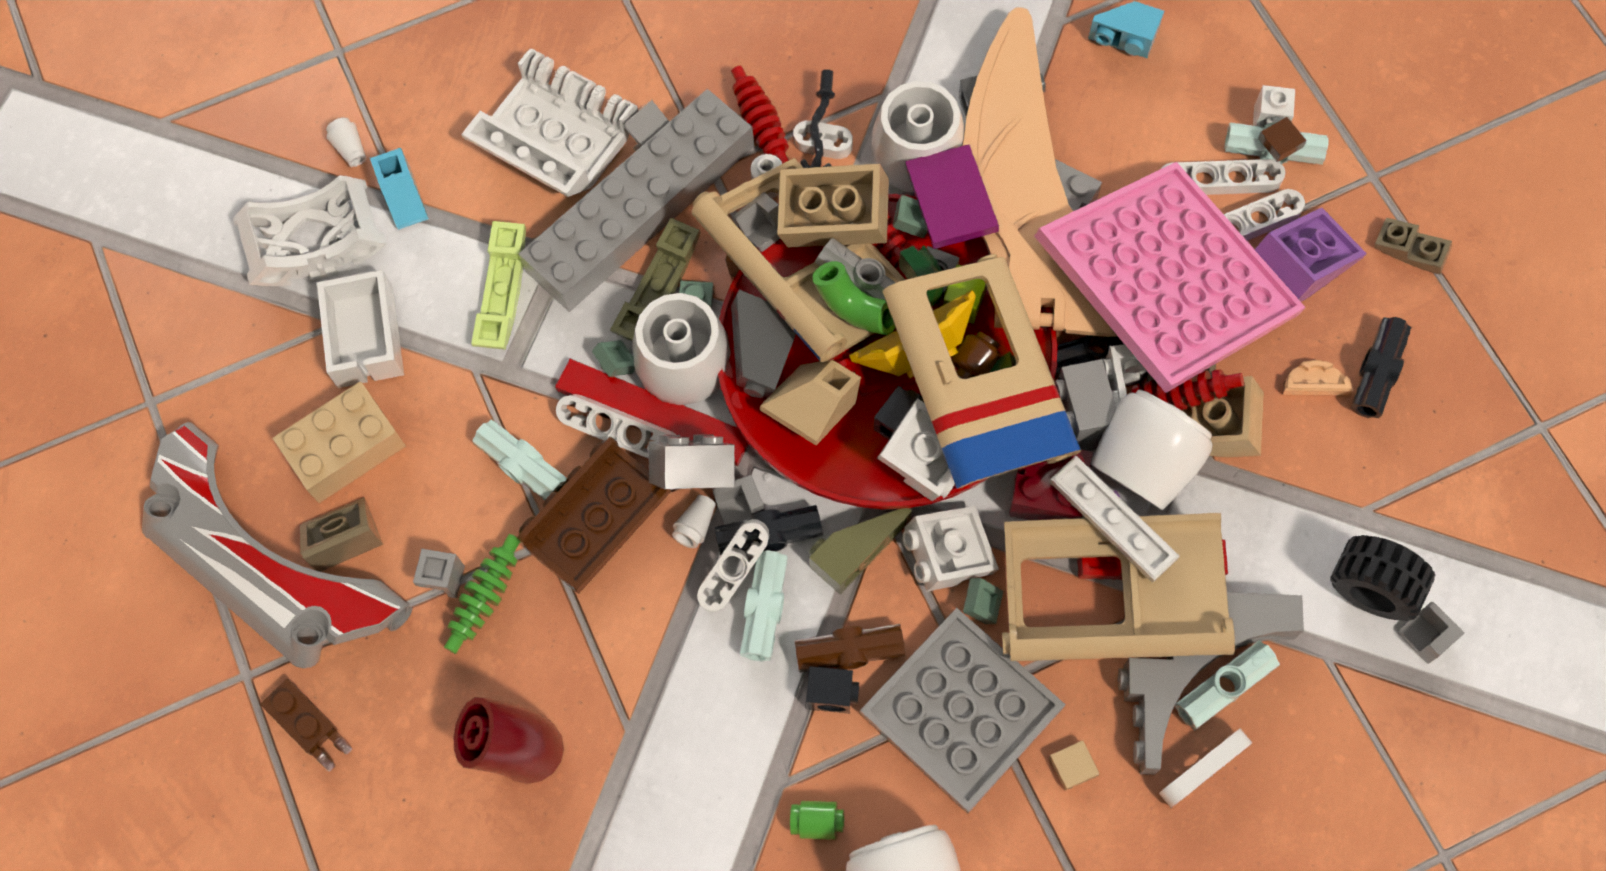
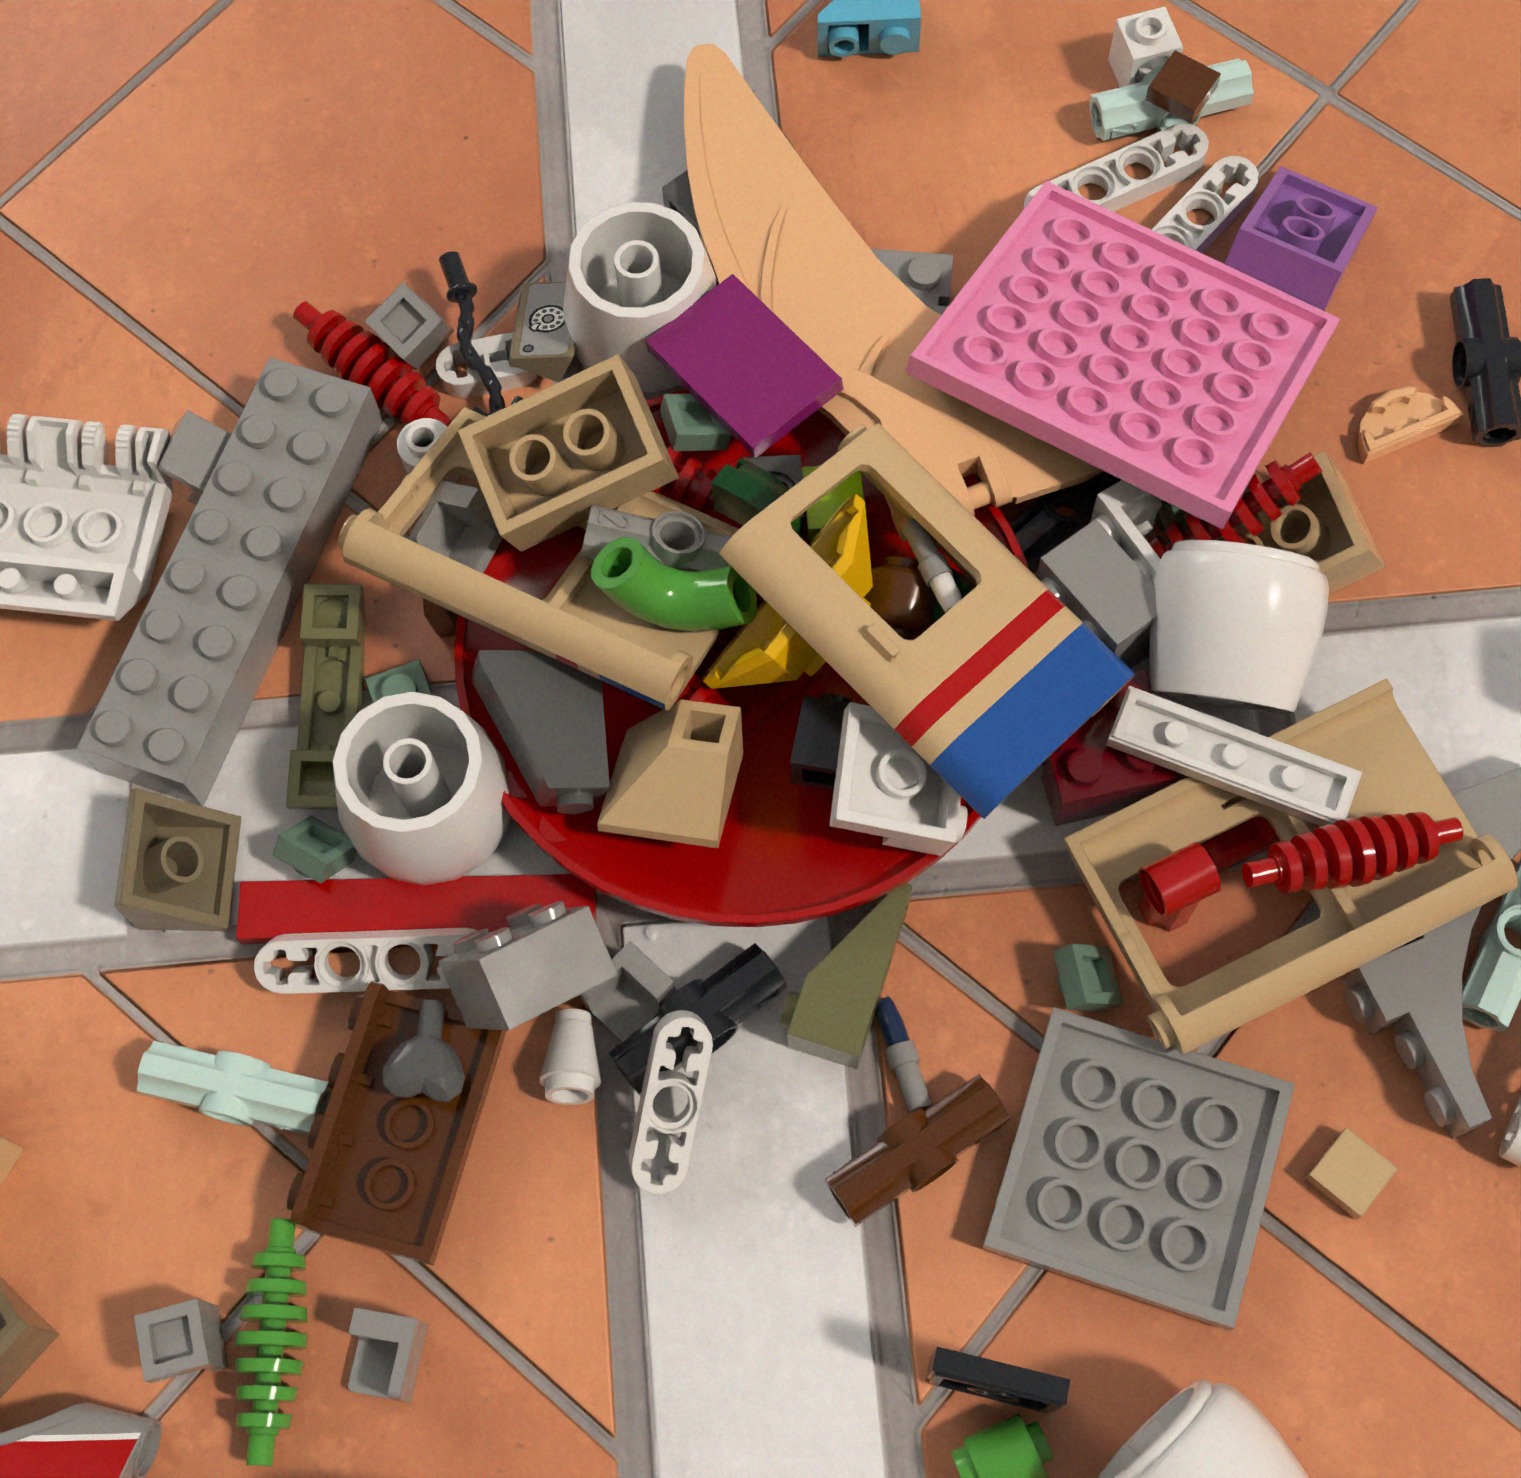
camera: 25 degrees left, 0 degrees up
yellowish green slope [471,221,526,350] -> none
light aqua piece [740,550,788,662] -> none
black brick [806,666,860,714] -> none
white plate [903,506,999,592] -> none
dark tan slope [1375,218,1452,274] -> none
none -> dark tan slope [114,788,242,931]
none -> light grey panel [348,1307,428,1403]
none -> light grey brick [365,282,454,369]
none -> dark grey rock [383,1000,465,1103]
none -> slope [508,281,576,382]
none -> light grey piece [876,996,933,1113]
none -> light grey piece [902,519,963,613]
none -> black tile [926,1347,1071,1414]
none -> red piece [1138,842,1221,932]
none -> red piece [1242,812,1463,893]

